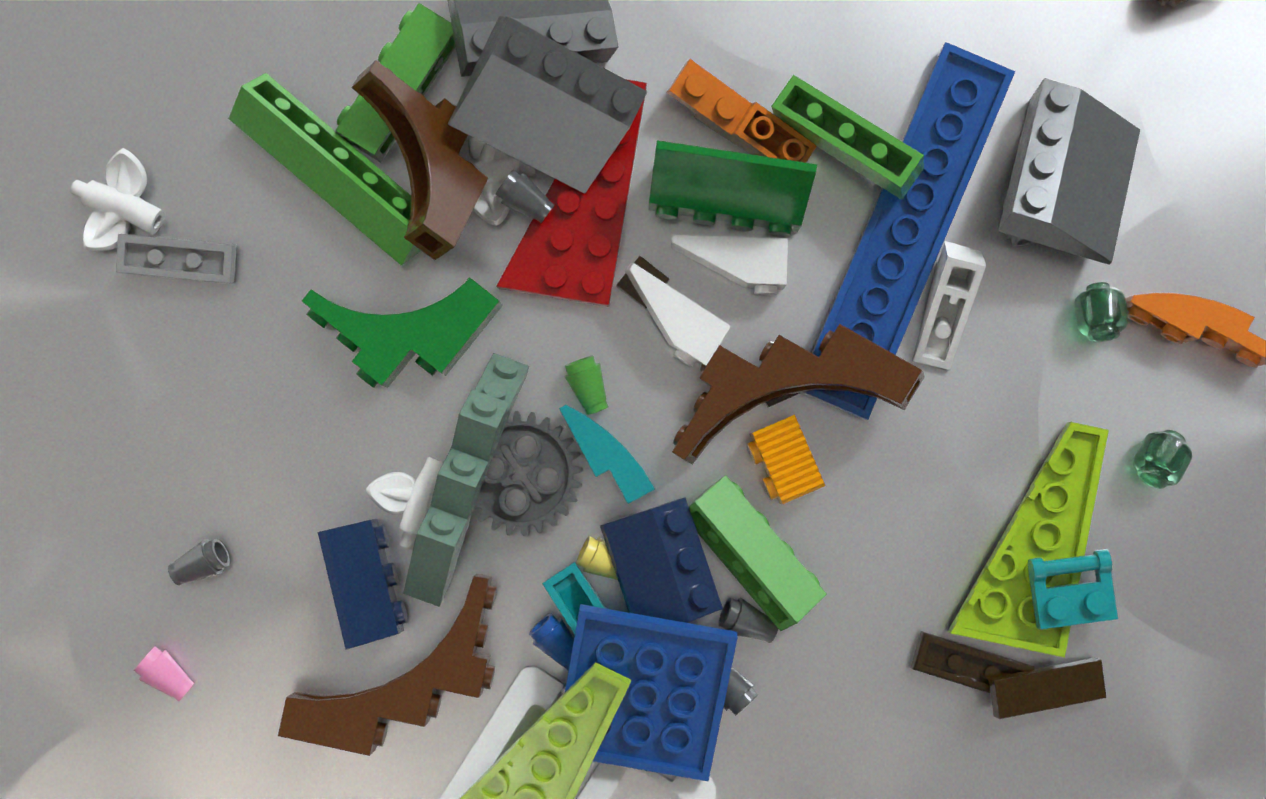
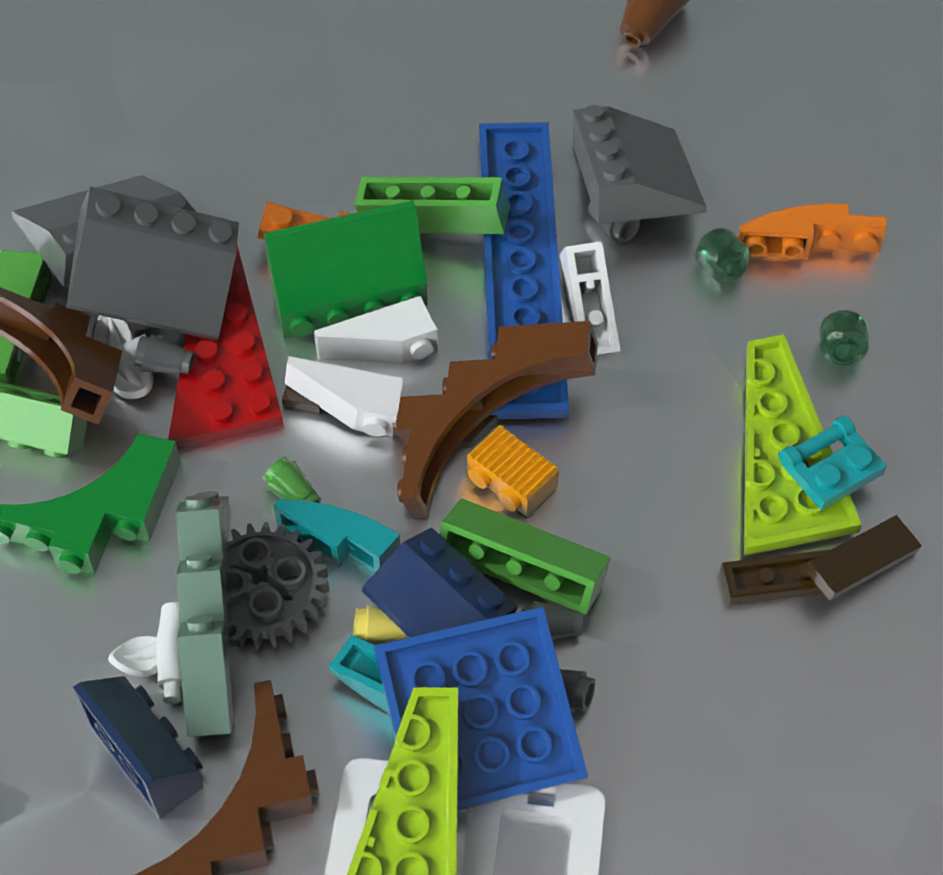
camera: 25 degrees left, 30 degrees down
blue cone [529,613,574,671] -> none

